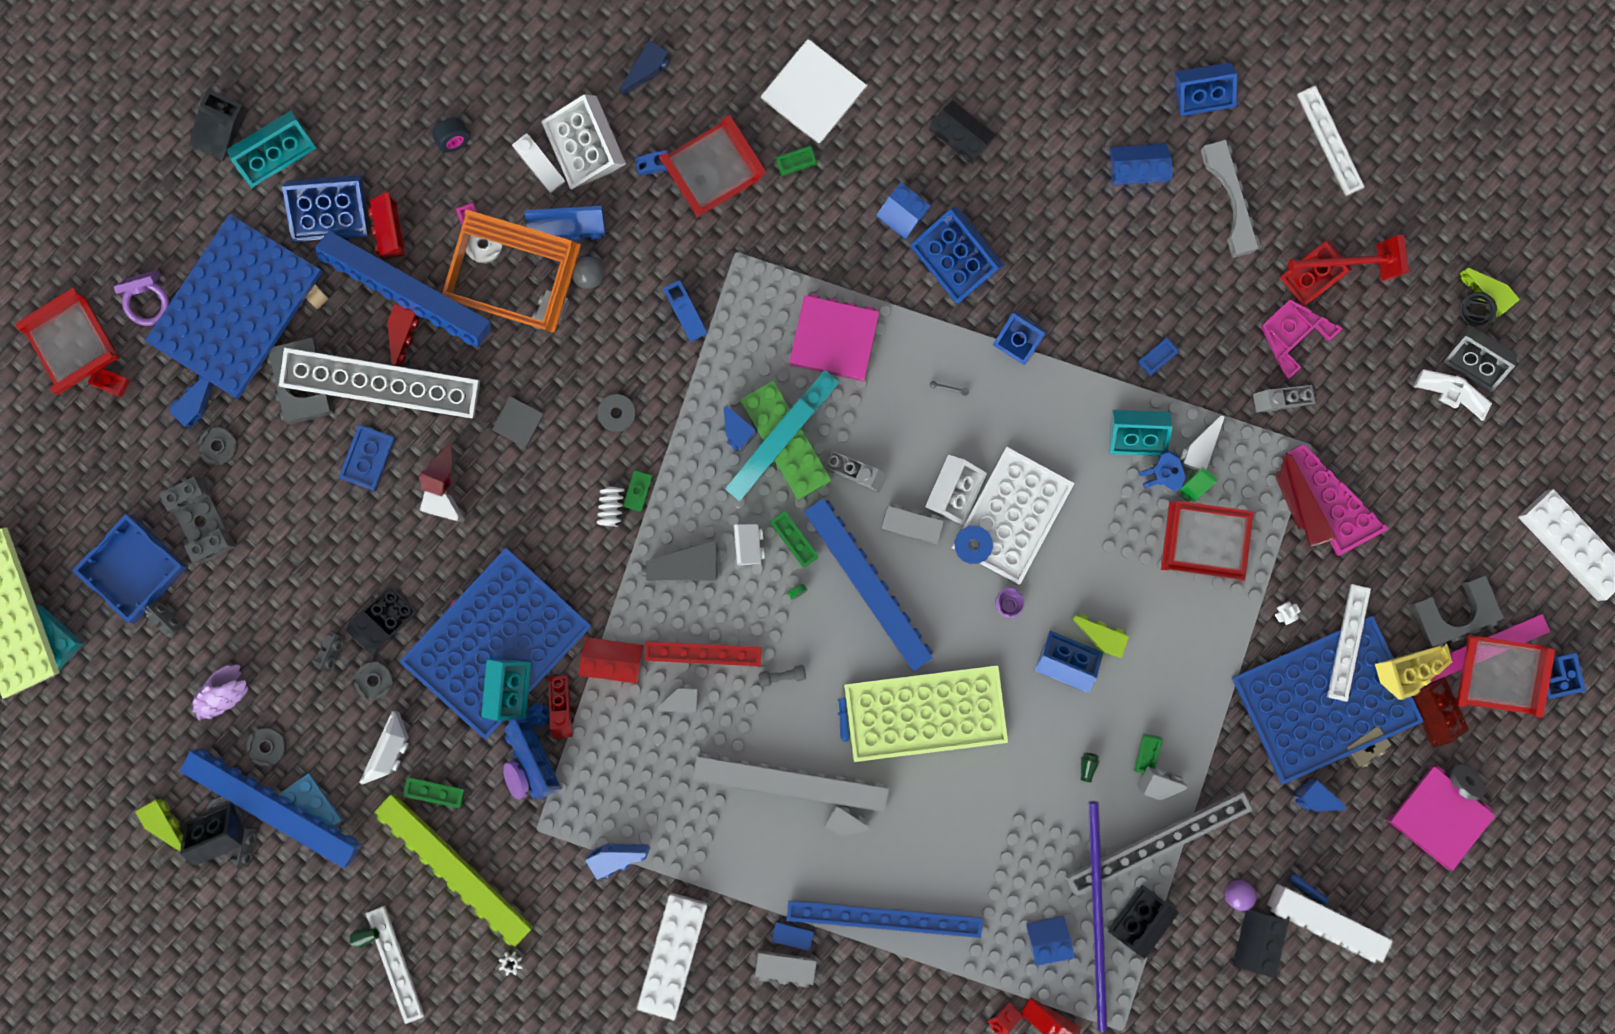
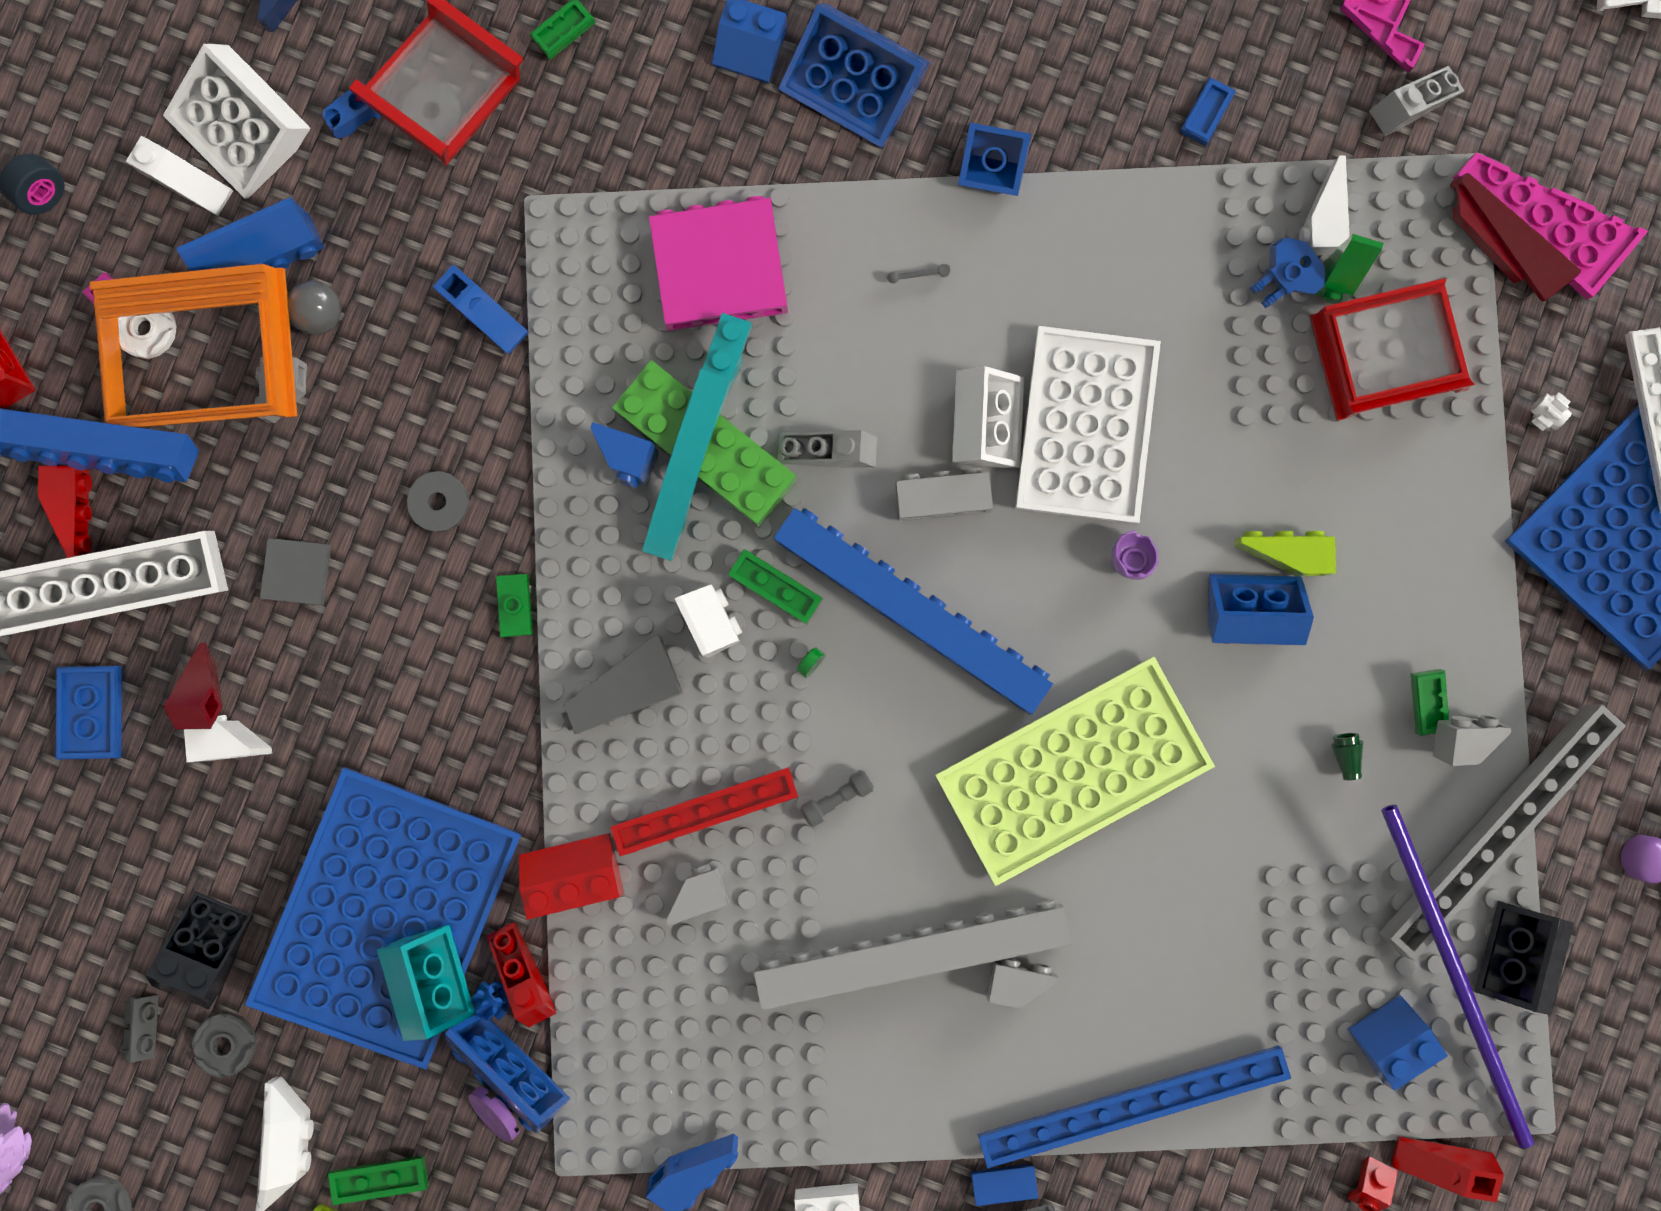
camera: 15 degrees left, 0 degrees up
white piece [597,487,624,527] -> none
blue piece [838,698,850,742] -> none
blue tile [954,526,993,564] -> none
teal slope [1109,410,1173,456] -> none

